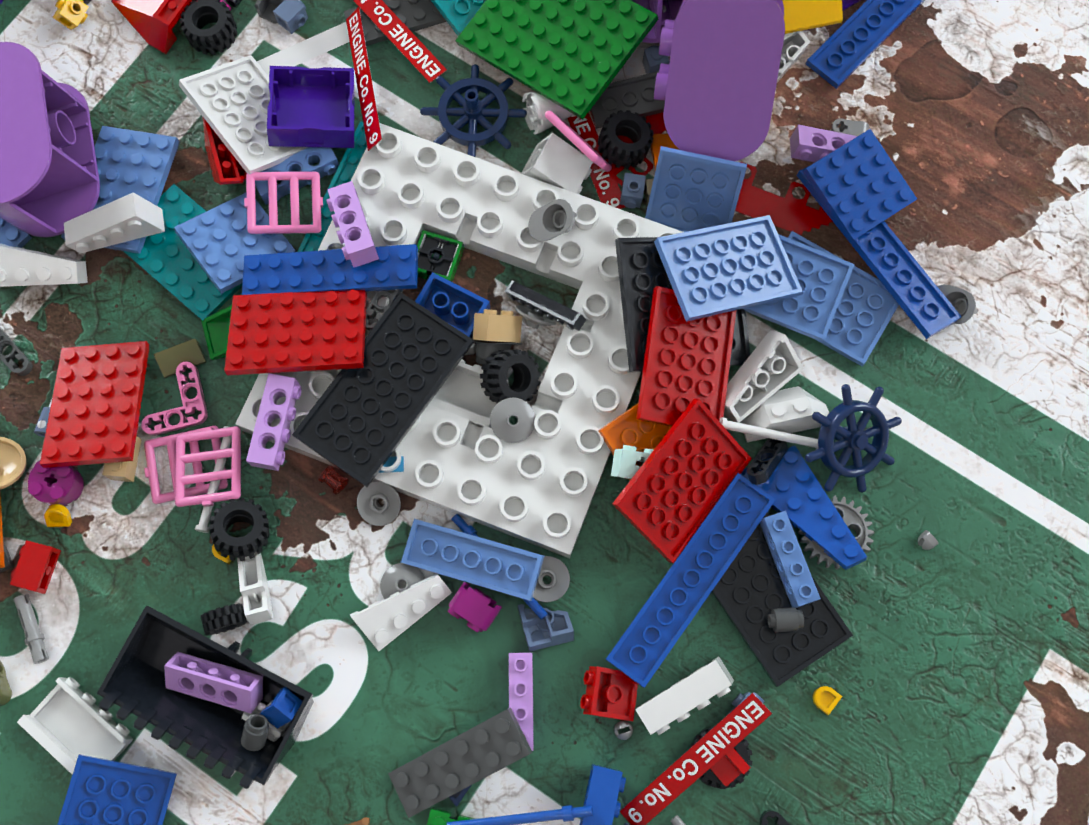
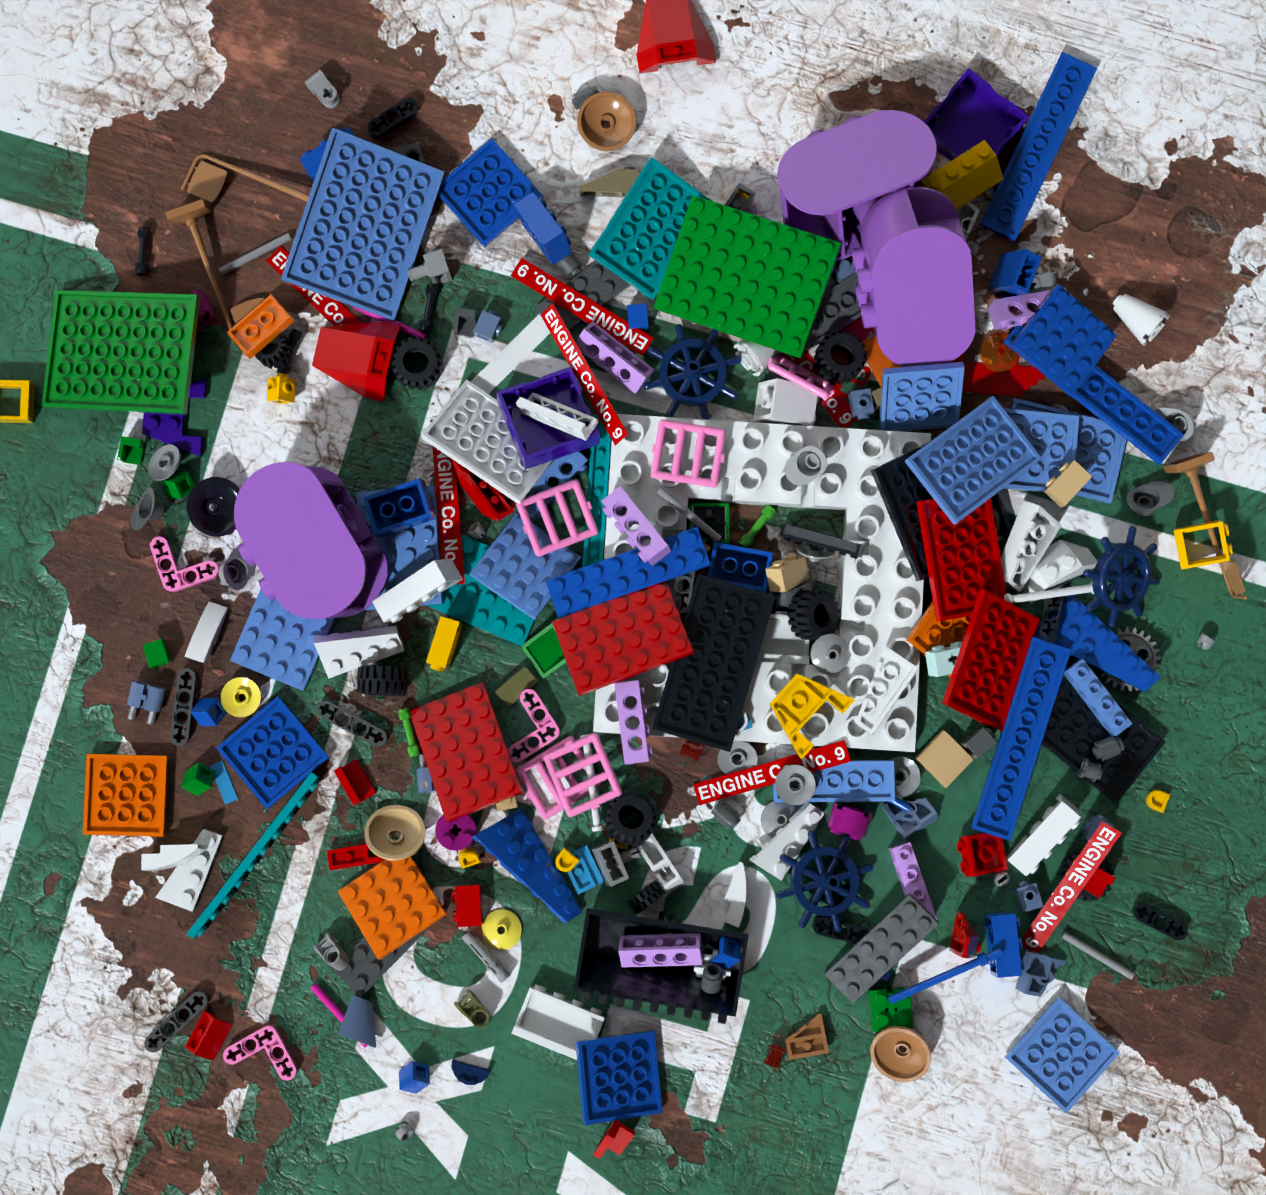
camera: 20 degrees left, 10 degrees up
none -> black tyre [356,665,409,696]
none -> blue brick [363,478,437,538]
none -> bright green bar [398,708,421,757]
none -> yellow window [426,616,463,672]
none -> red sticker [432,446,465,584]
none -> light grey hinge [468,522,485,540]
none -> blue wing [472,808,583,923]
none -> light yellow dish [482,909,522,950]
none -> white fence [516,392,598,441]
none -> yellow tile [555,847,580,872]
none -> dark azure plate [568,845,605,894]
none -> lavender brick [576,321,654,394]
none -> light grey brick [591,841,640,887]
none -> blue panel [627,304,648,331]
none -> bright pink bar [651,419,726,488]
none -> light grey bar [656,486,722,542]
none -> red sticker [693,740,851,805]
none -> dark grey brick [711,800,741,829]
none -> white slope [723,861,746,928]
none -> bright green bar [738,505,776,548]
none -> yellow wing [769,674,855,759]
none -> light grey dish [775,765,816,805]
none -> dark blue piece [776,830,874,932]
none -> black beam [812,916,869,944]
none -> white wing [855,646,919,735]
none -> tan slope [915,730,973,788]
none -> red wedge [949,911,982,959]
none -> dark grey brick [959,727,997,759]
none -> clear orange dish [980,334,1019,372]
none -> blue brick [988,249,1042,298]
none -> sand blue brick [1013,880,1043,912]
none -> tan brick [1044,460,1092,508]
none -> dark grey brick [1077,758,1103,782]
none -> white cone [1113,294,1170,346]
none -> dark grey piece [1126,481,1175,516]
none -> medium nougat piece [1163,452,1248,600]
none -> yellow window [1174,520,1233,570]

